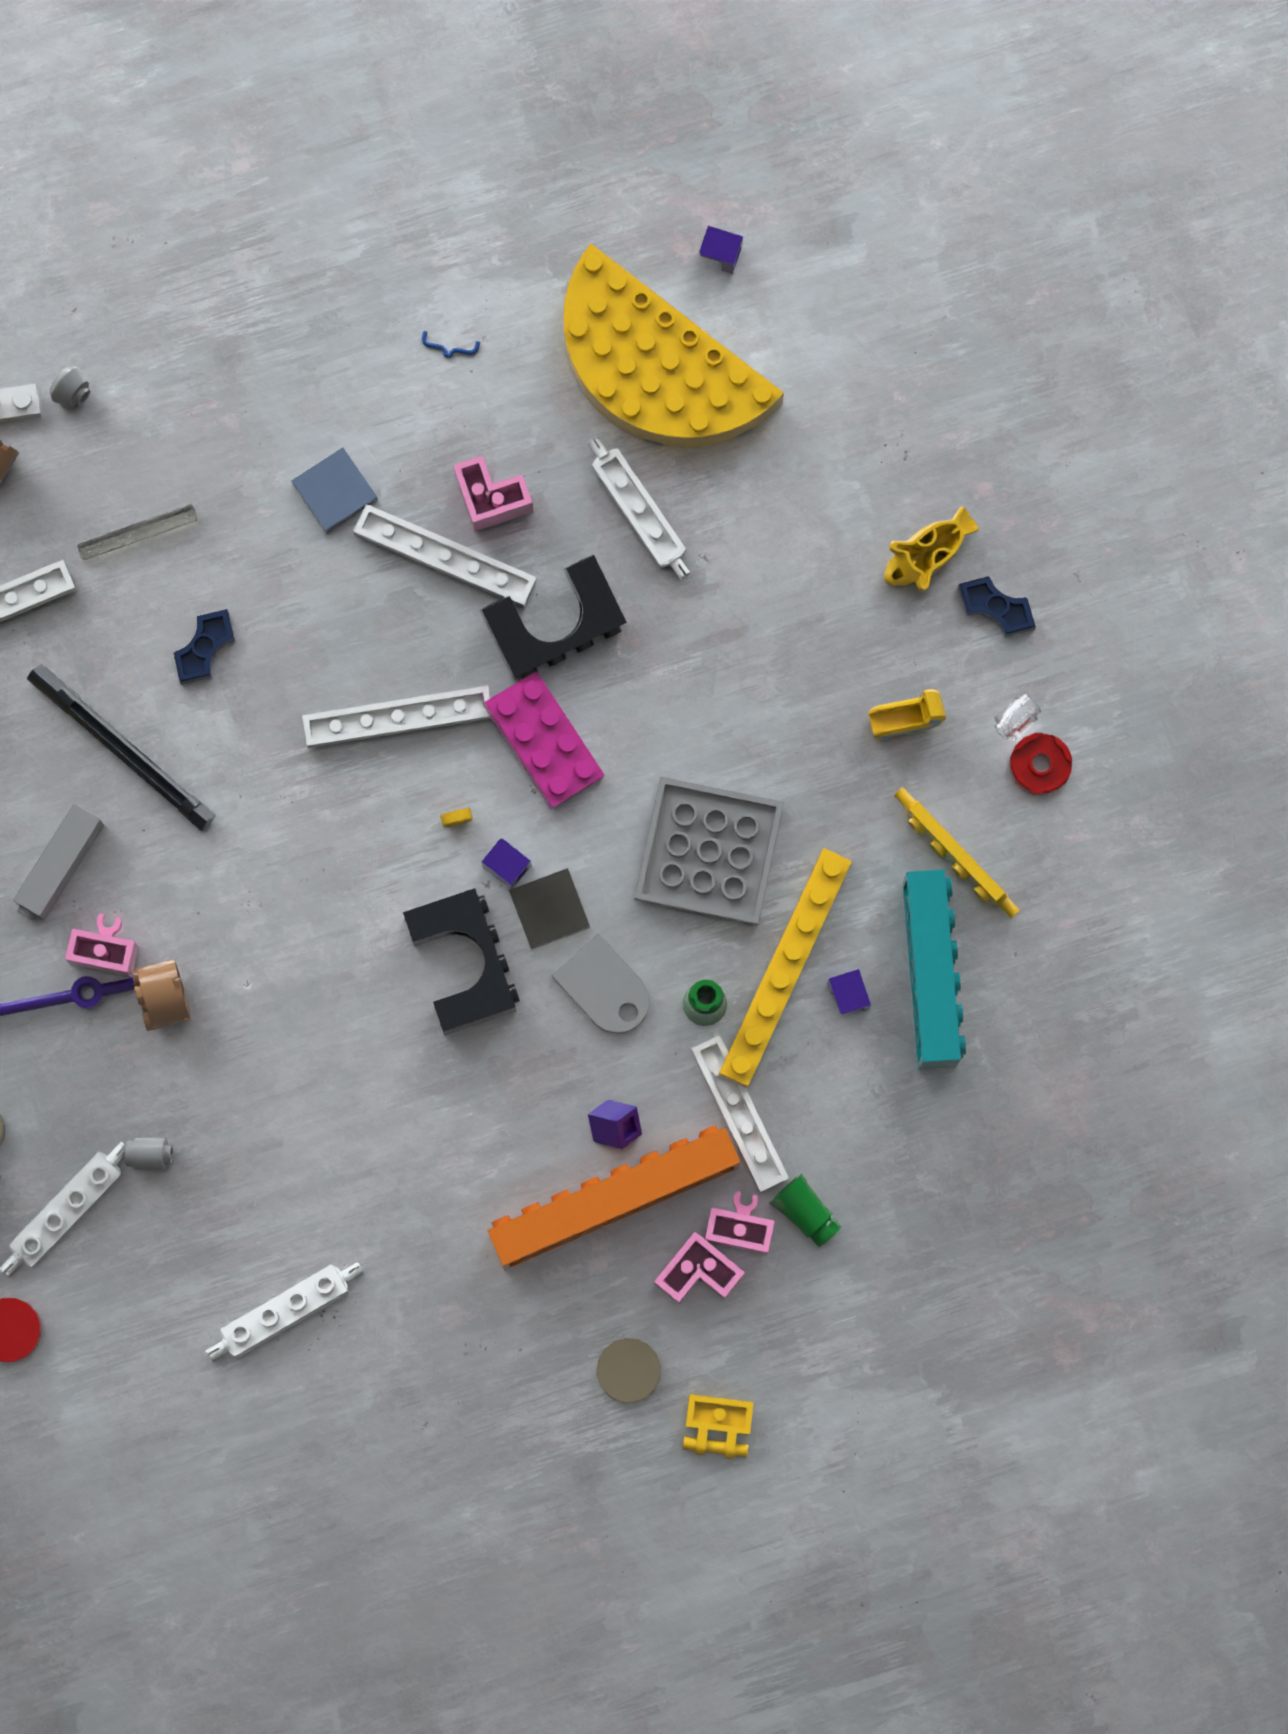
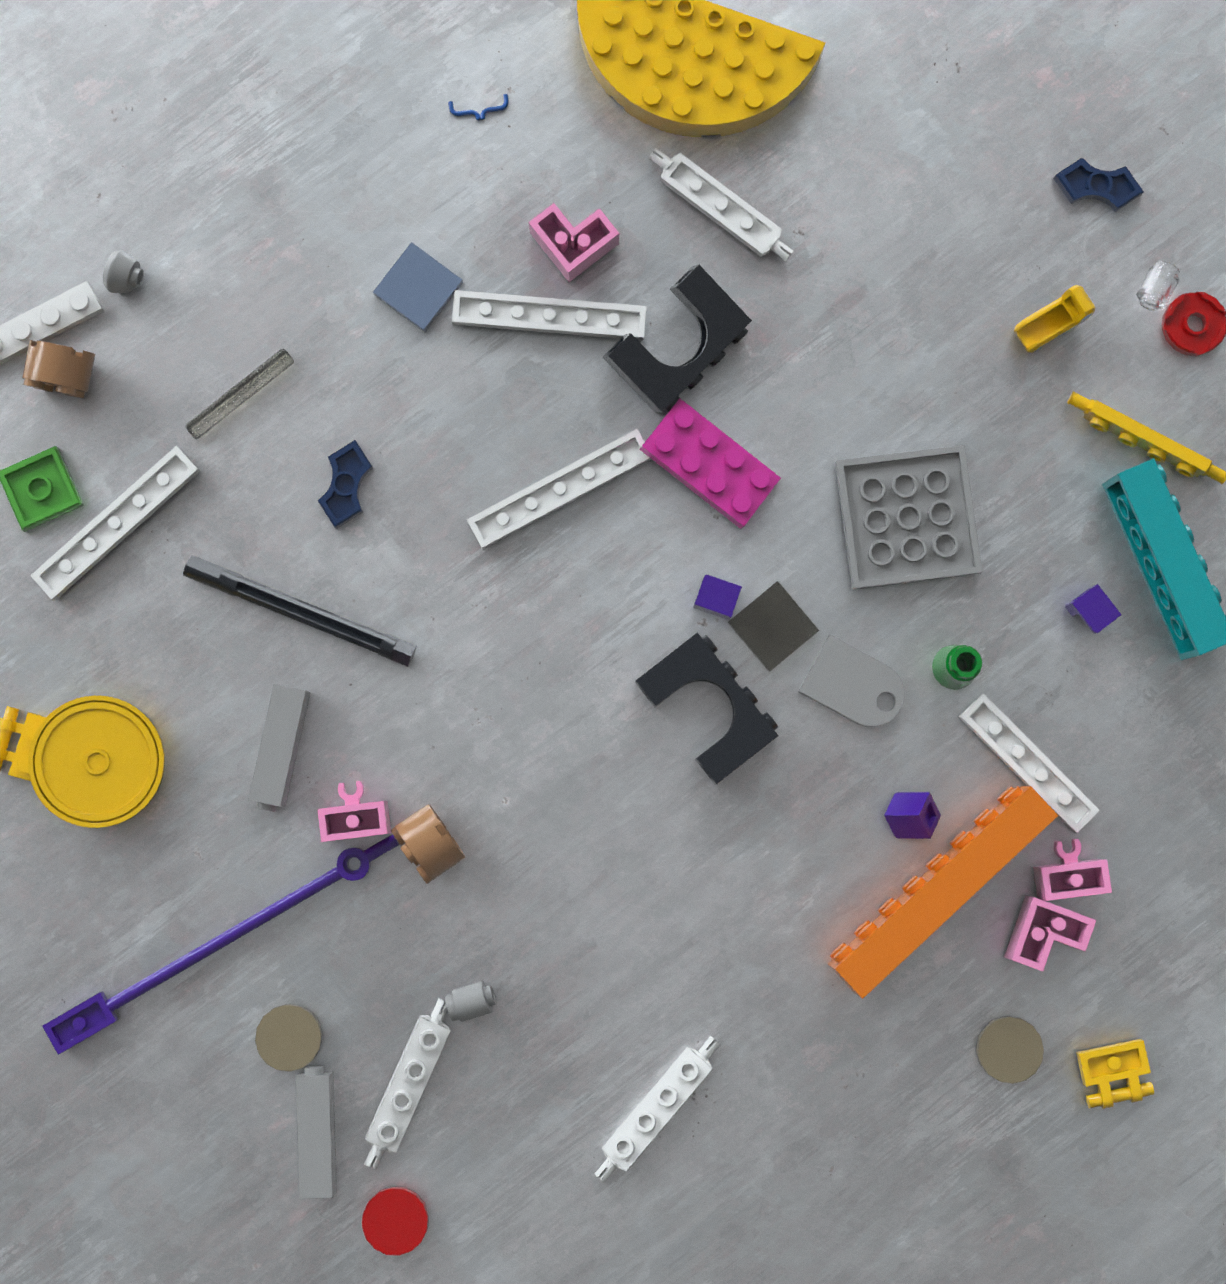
camera: 20 degrees left, 5 degrees up
yellow tile [440,808,473,828] -> none
yellow plate [718,848,852,1088] -> none
green plant [769,1173,841,1247] -> none
yellow animal [884,506,979,592] -> none

